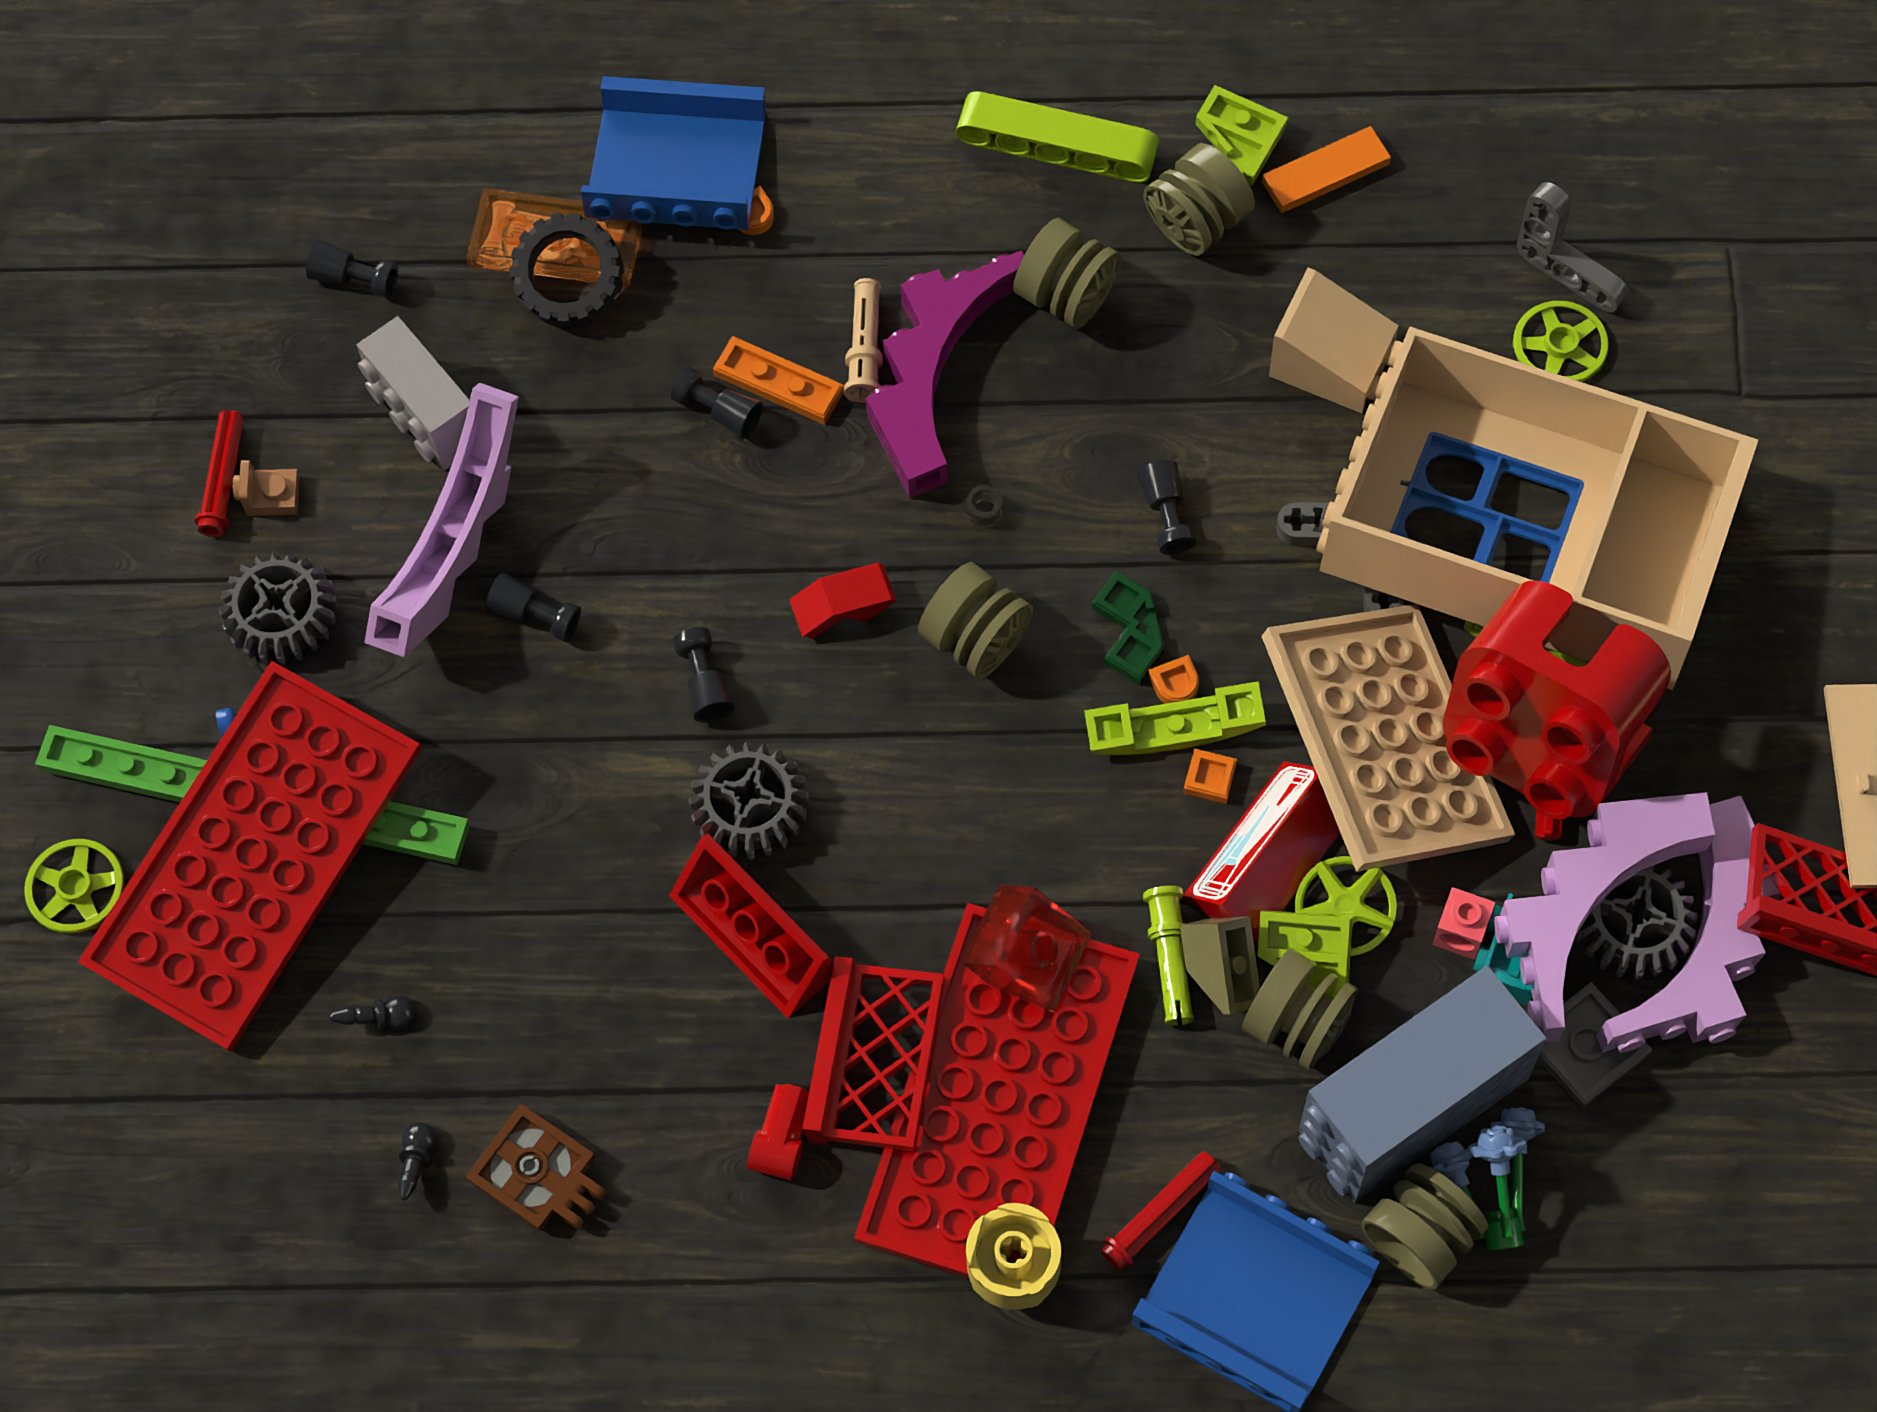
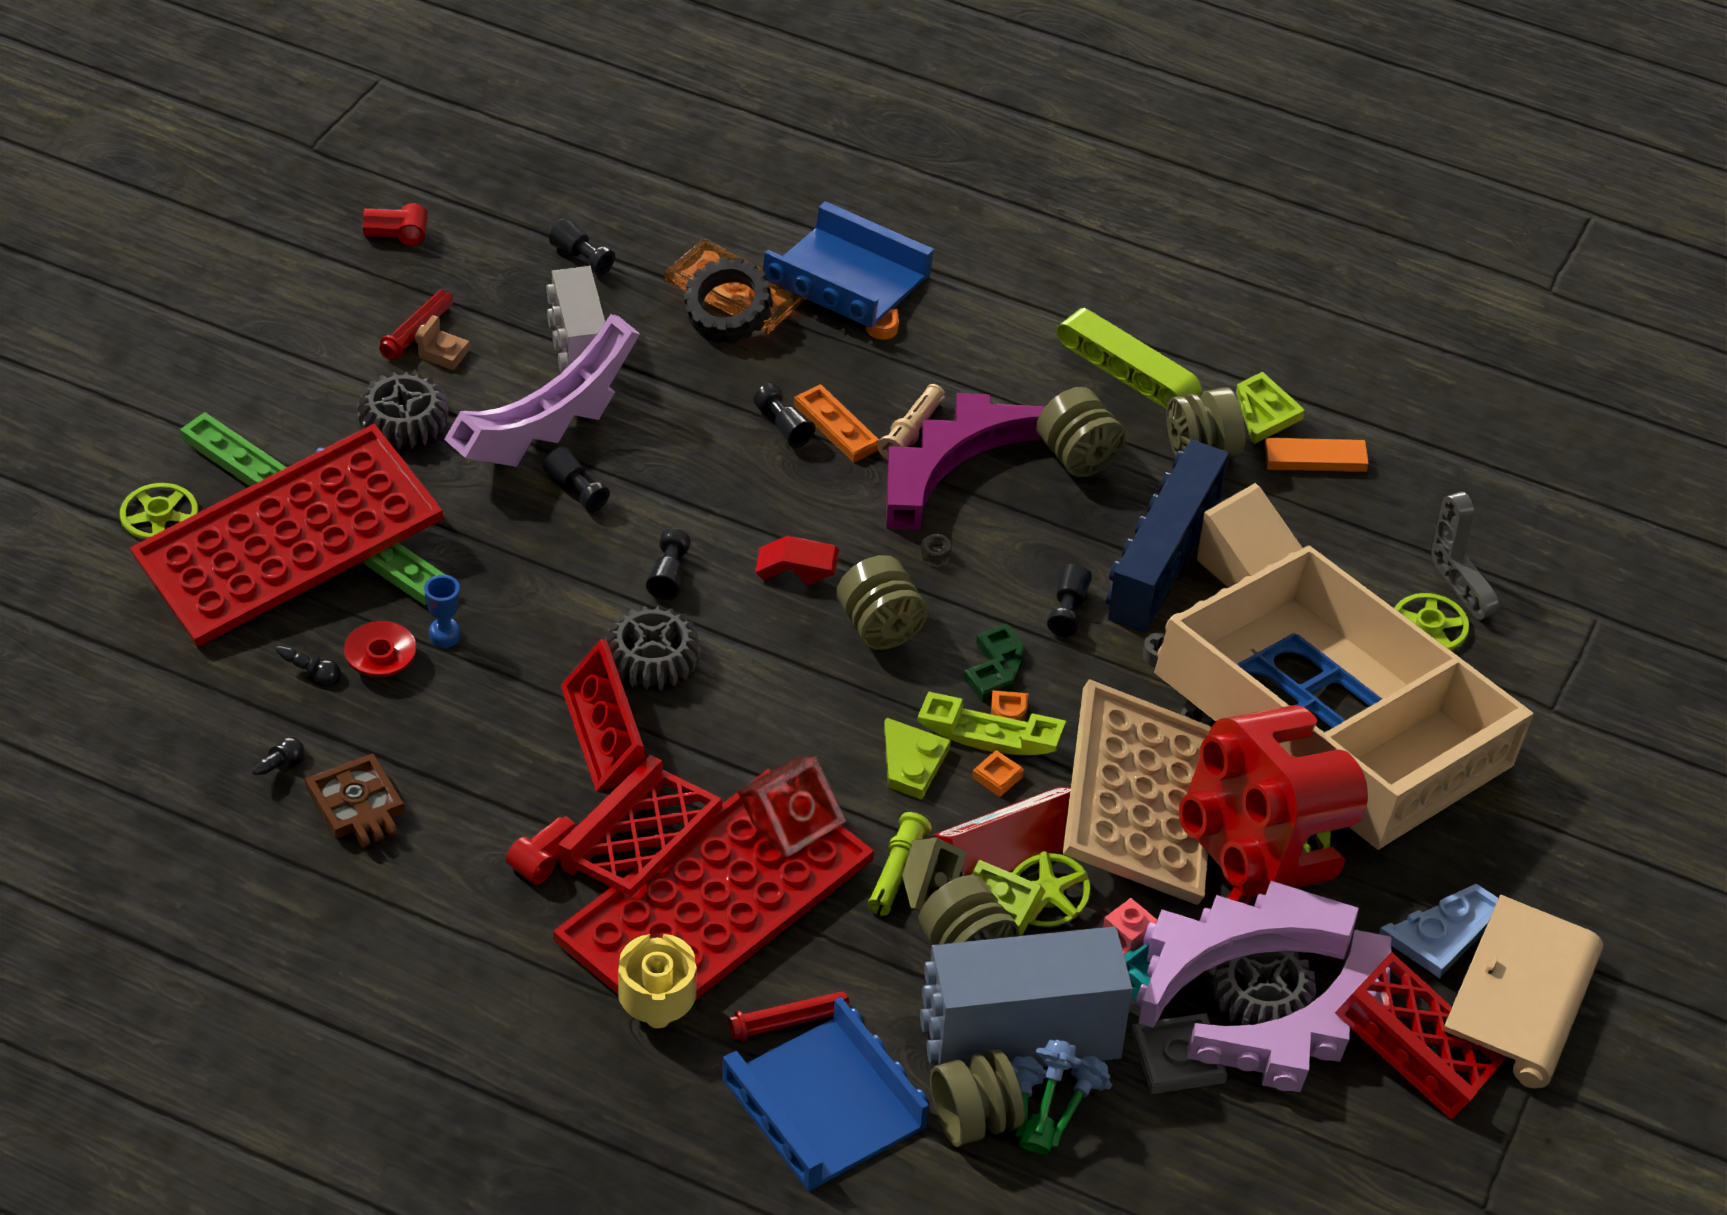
camera: 20 degrees right, 20 degrees down
none -> red dish [344,621,416,677]
none -> red piece [363,203,429,246]
none -> blue piece [424,575,461,648]
none -> lime wing [884,718,950,800]
none -> dark blue brick [1105,439,1229,634]
none -> light blue wing [1379,884,1499,978]

